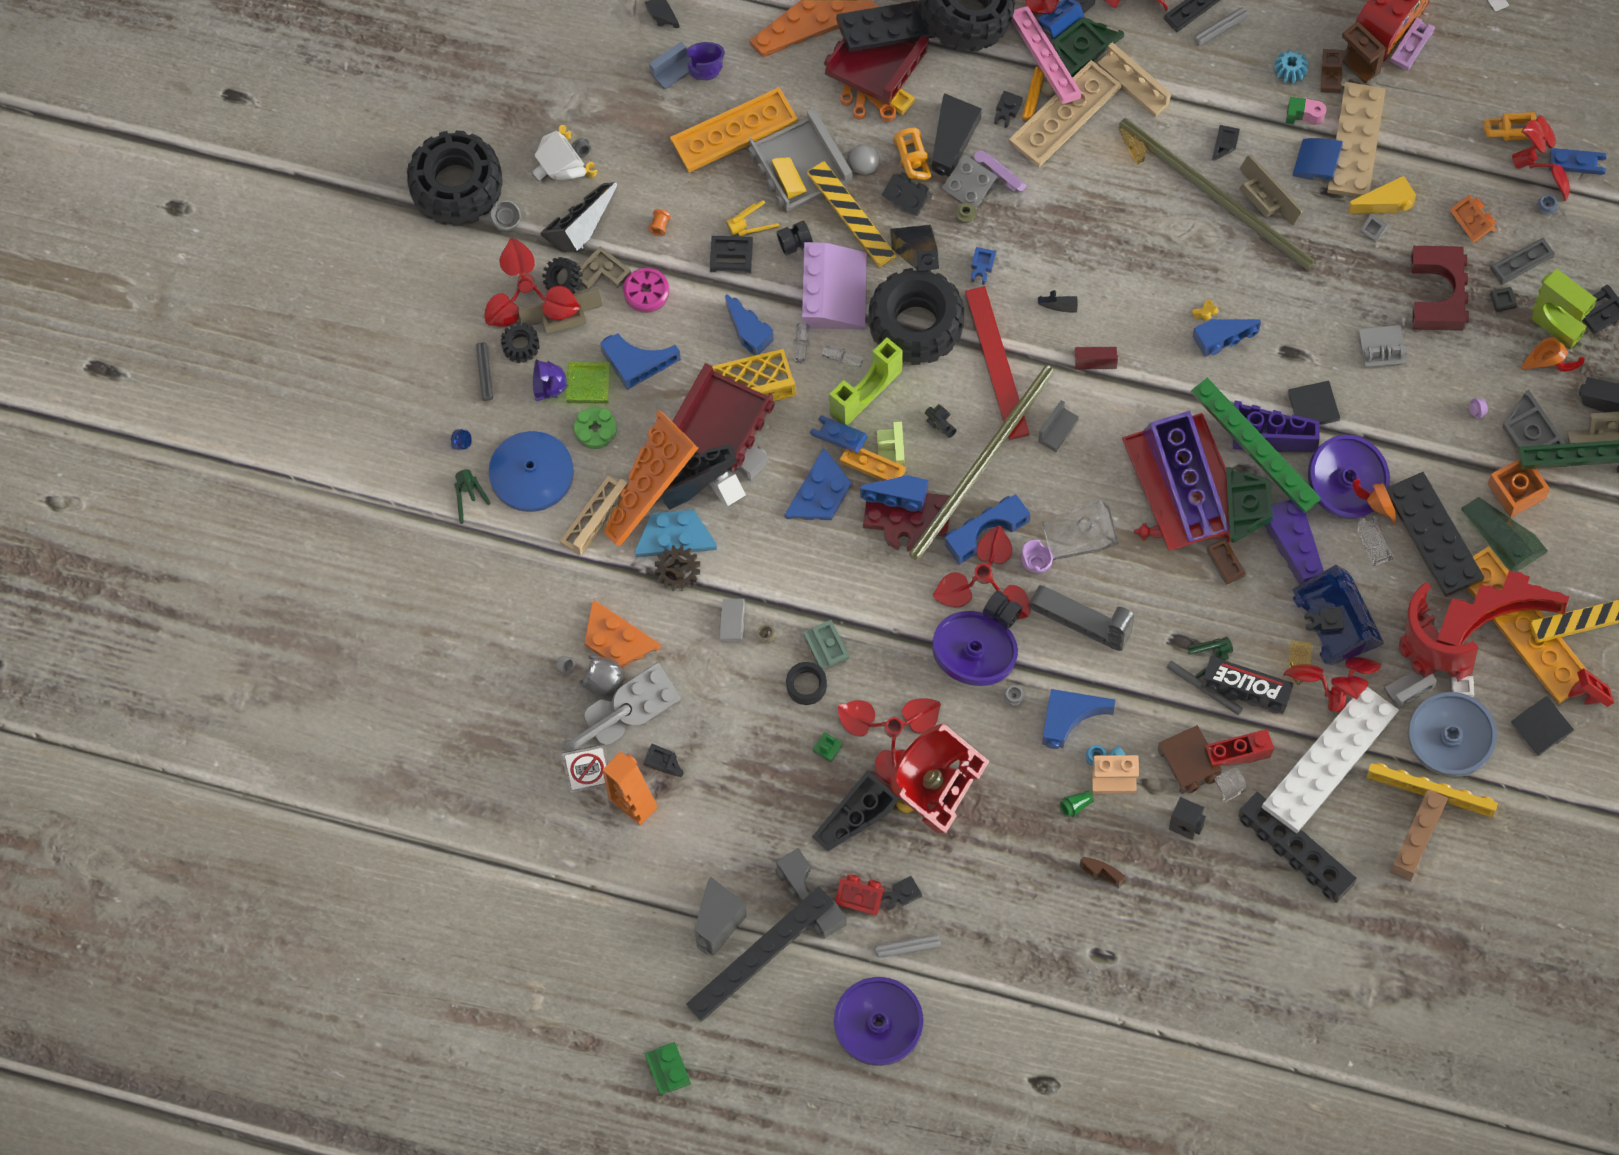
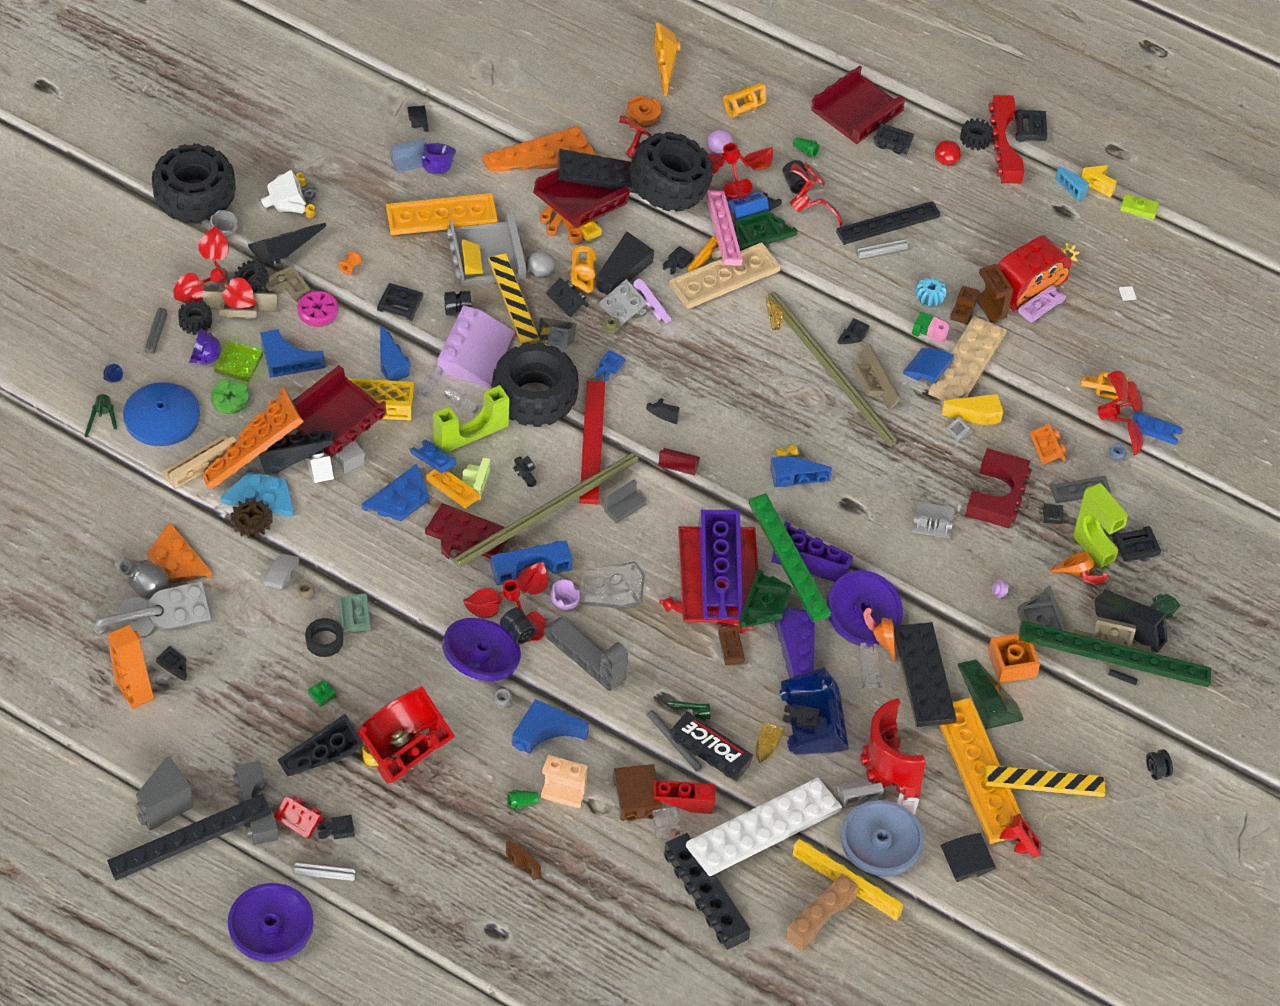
camera: 10 degrees right, 15 degrees down
piece [561,744,608,793] -> none
green plate [645,1042,691,1096] -> none
yellow plant [726,200,780,236] -> none
red plant [838,698,941,785] -> none
blue slope [860,475,928,512] -> none
tan fence [1097,42,1171,117] -> none
black brick [1169,797,1206,840] -> none
red plant [1283,657,1382,712] -> none
black tile [1288,381,1340,425] -> none
red arch [1437,570,1569,646] -> none

